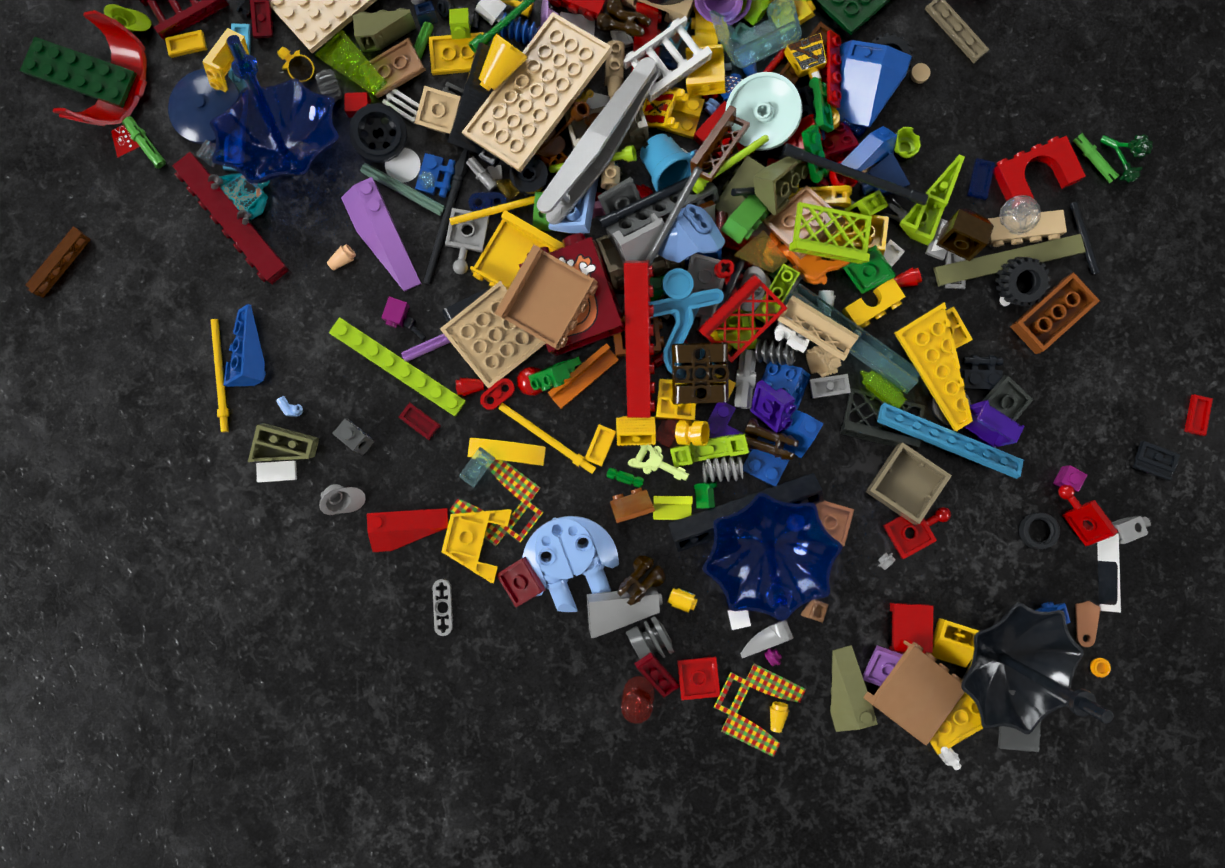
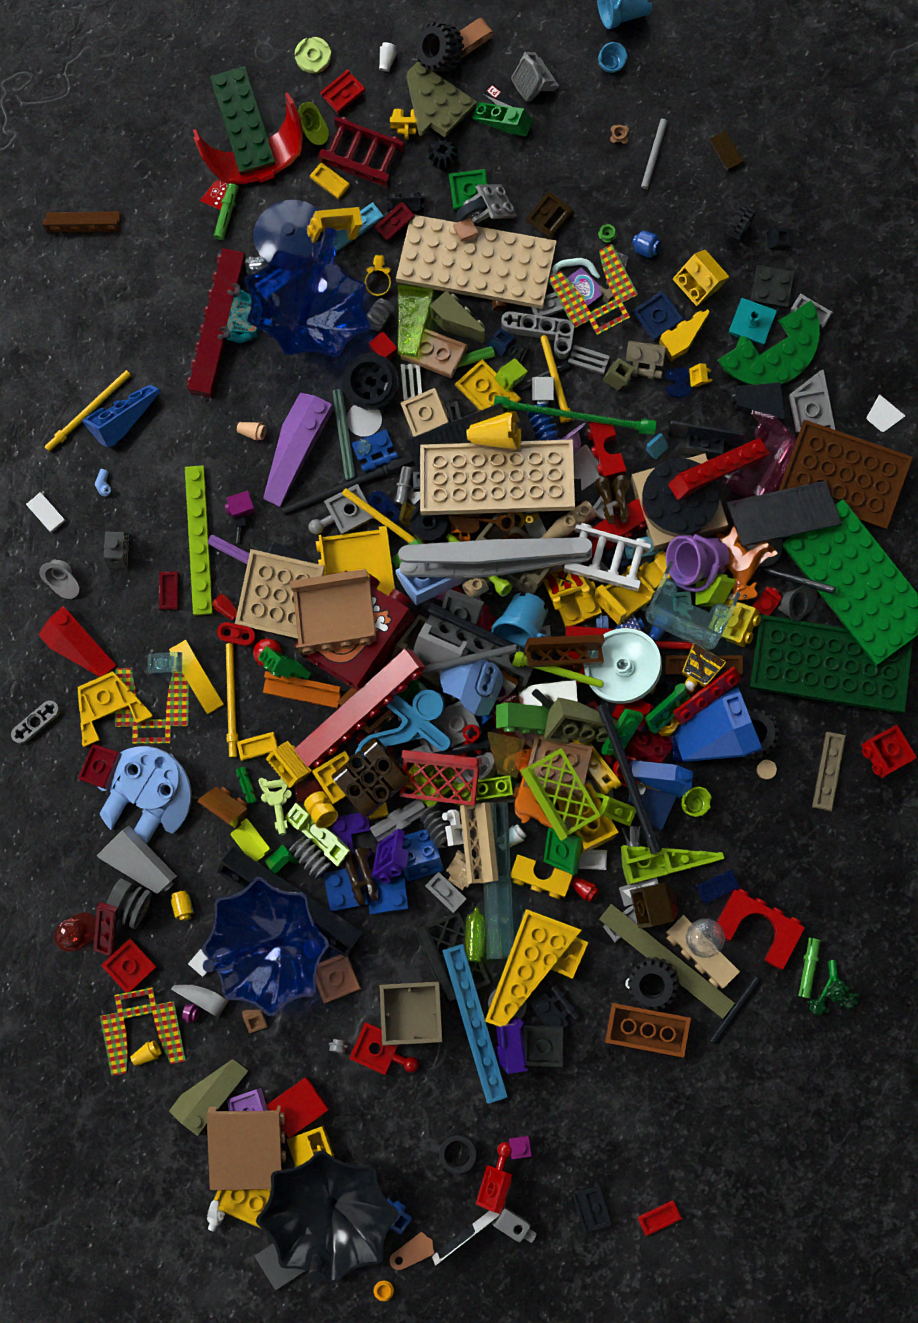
camera: 60 degrees right, 5 degrees down
olive wedge [248,423,319,462] -> none
dark brown piece [617,555,666,606] -> none

